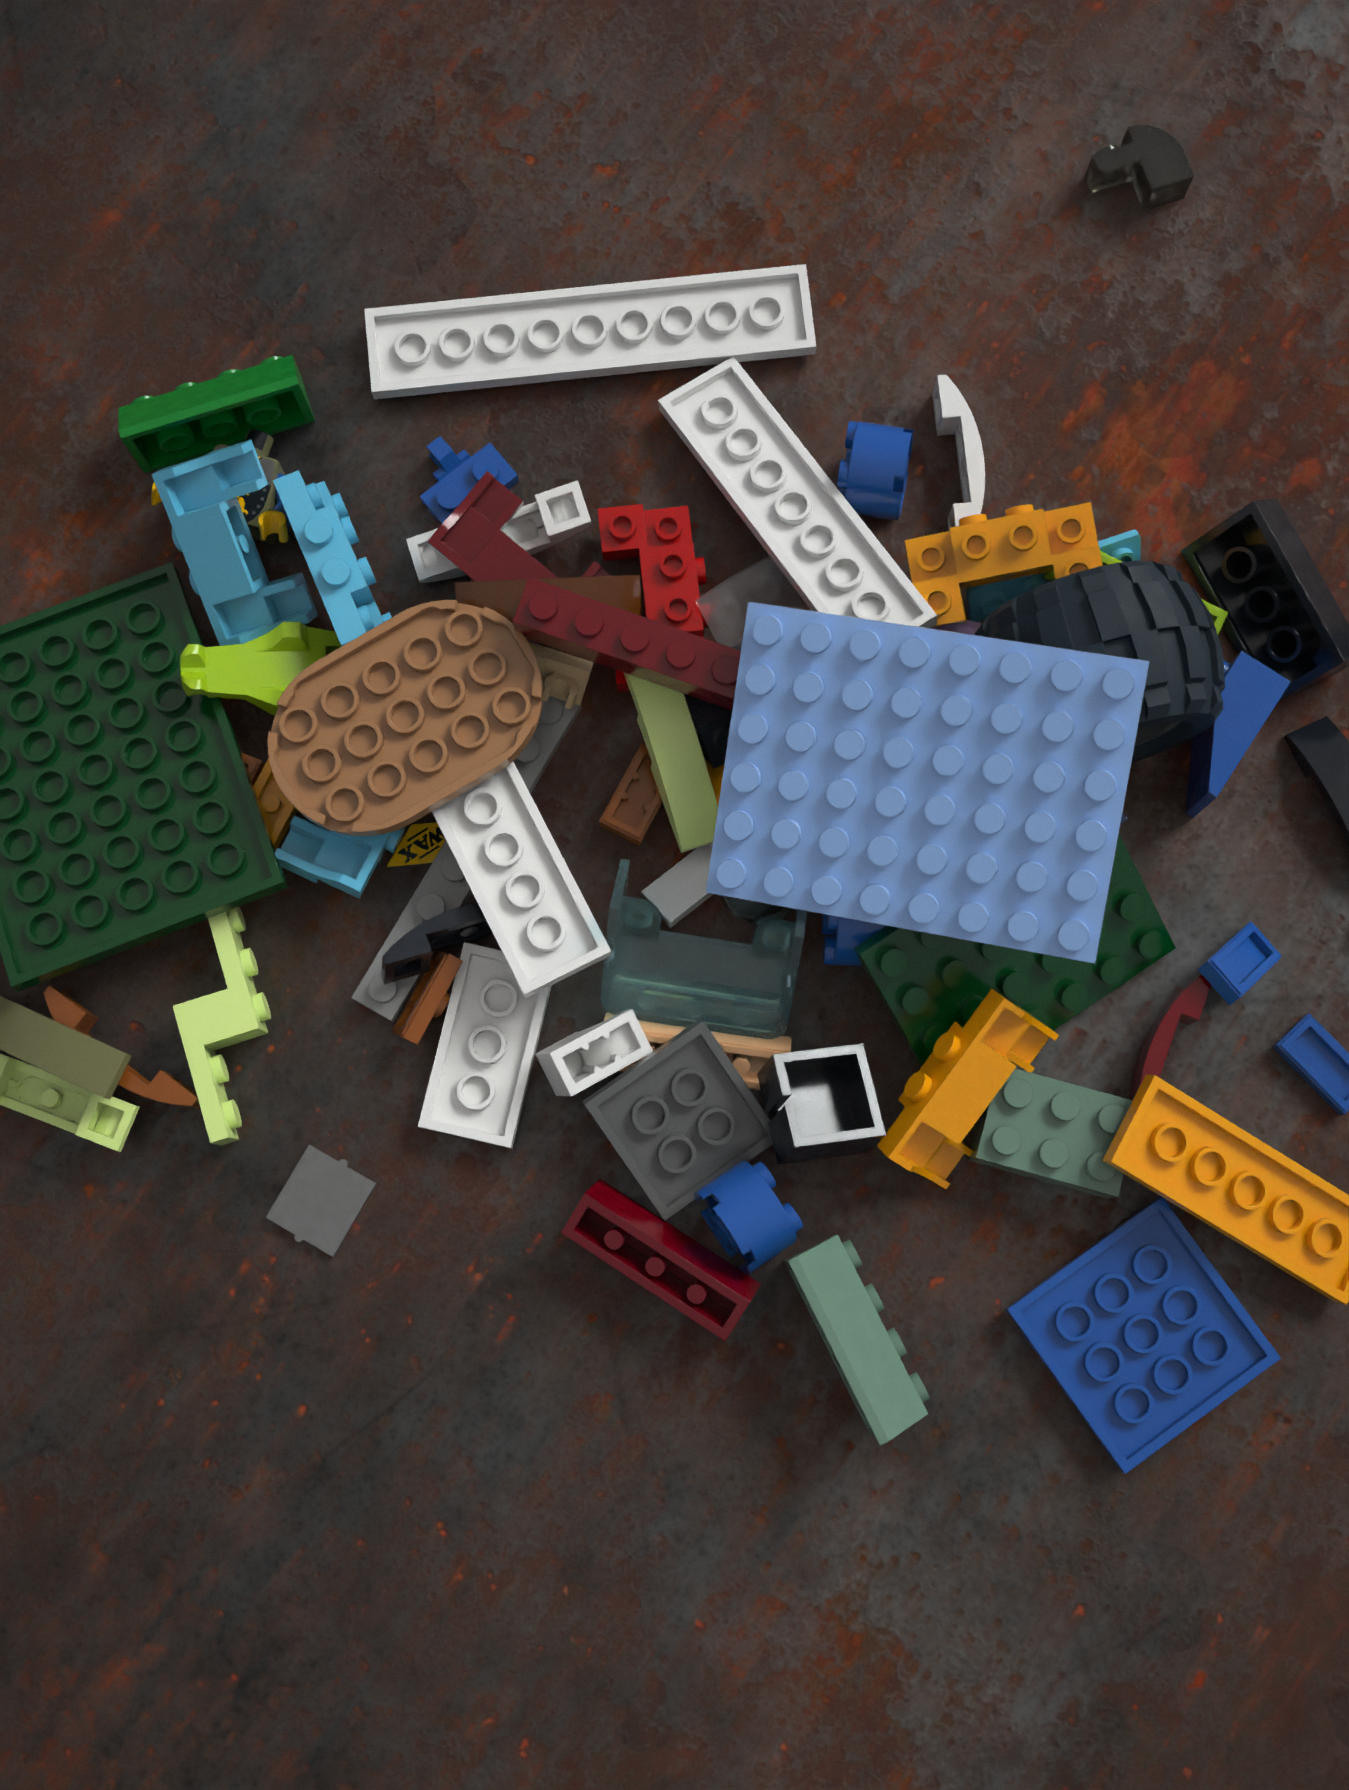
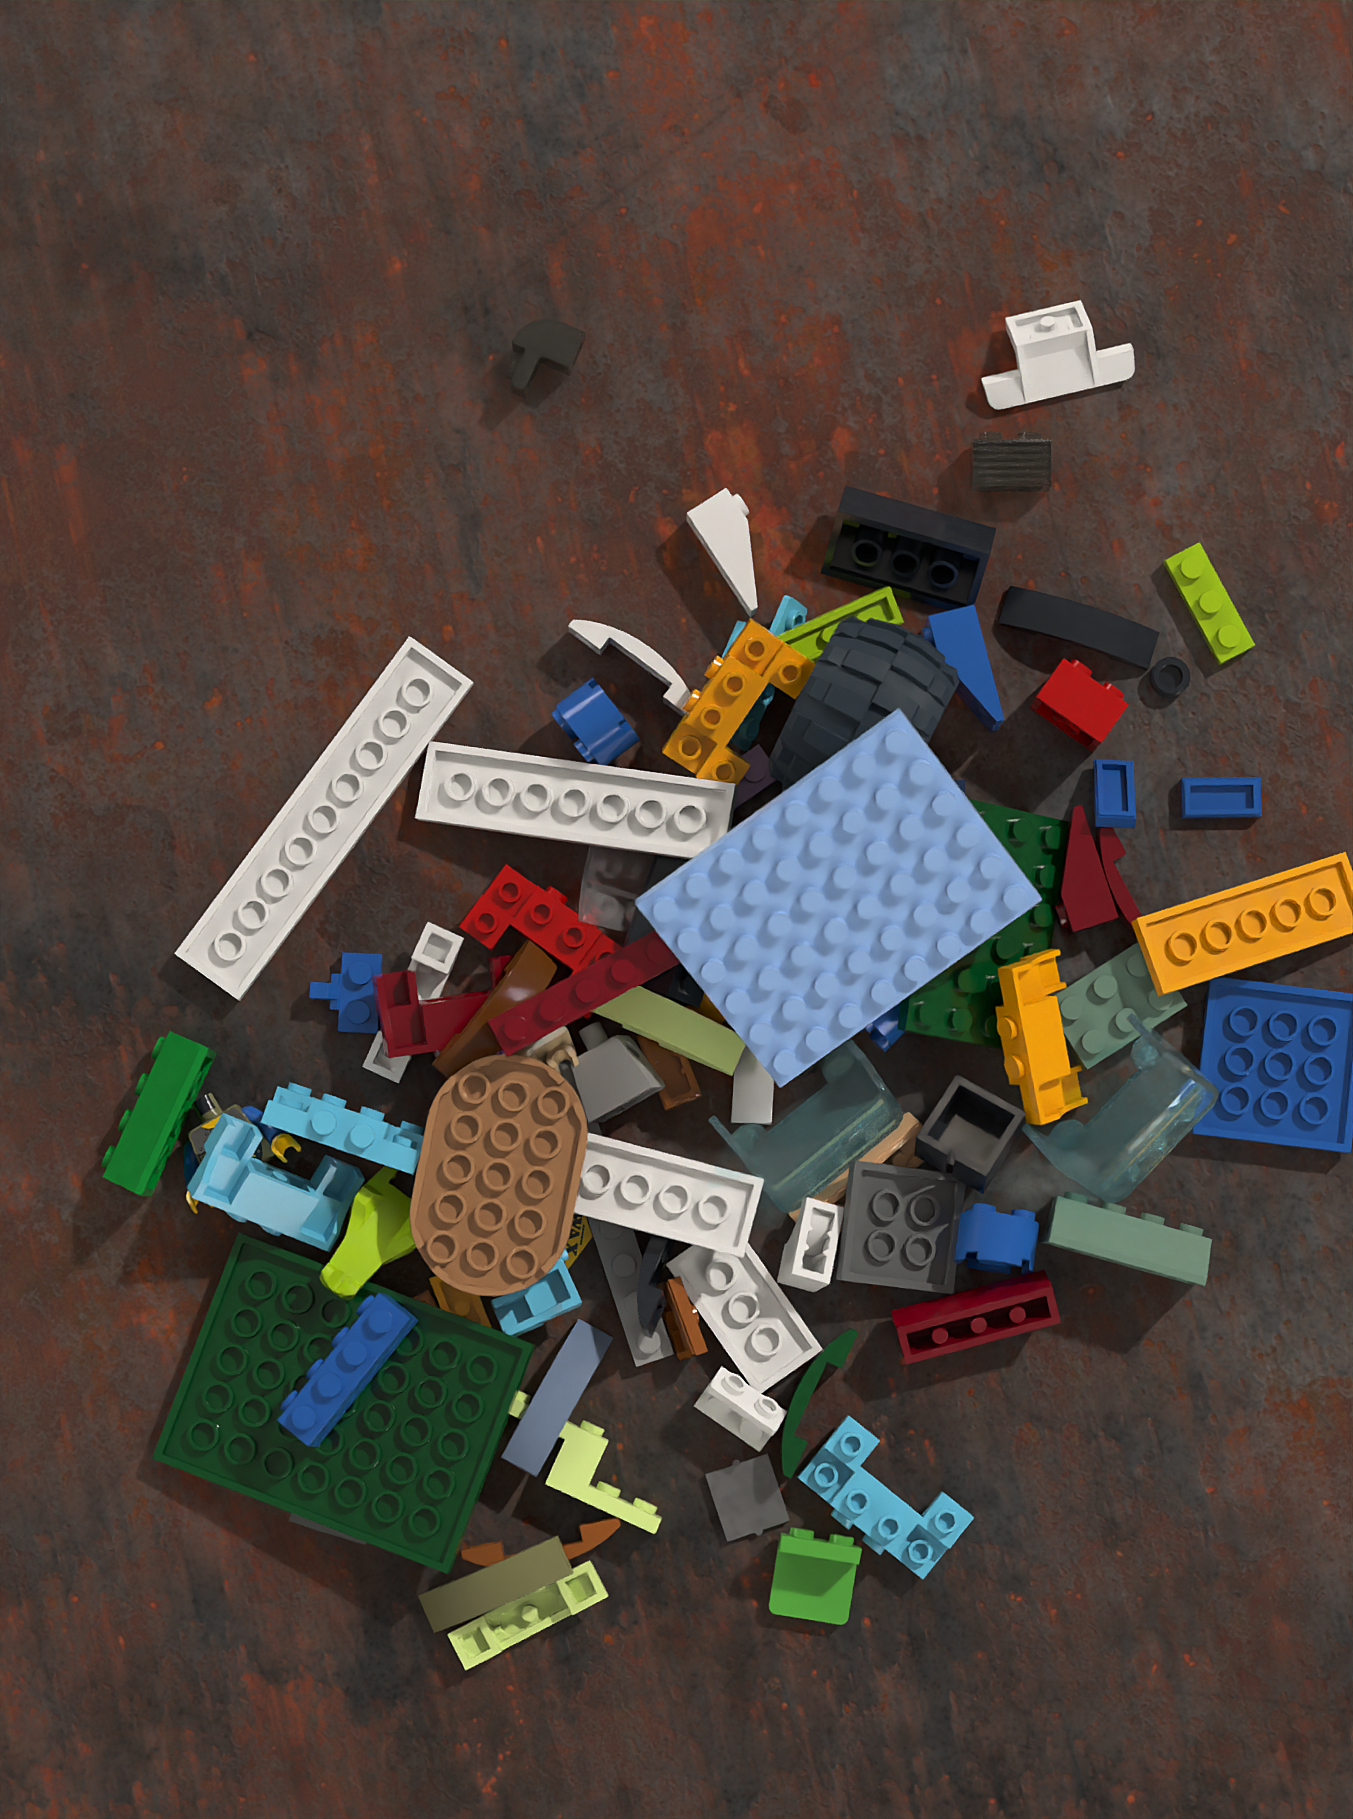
camera: 55 degrees left, 5 degrees up
none -> blue brick [277,1293,418,1446]
none -> sand blue slope [501,1319,613,1477]
none -> light grey torso [571,1022,666,1123]
none -> white slope [686,488,758,617]
none -> white bracket [694,1366,787,1452]
none -> bright green bracket [769,1527,862,1625]
none -> dark green slope [781,1328,858,1478]
none -> medium azure bracket [797,1415,974,1579]
none -> clear light blue windscreen [1022,1013,1219,1203]
none -> red brick [1029,659,1129,753]
none -> dark red slope [1054,805,1119,935]

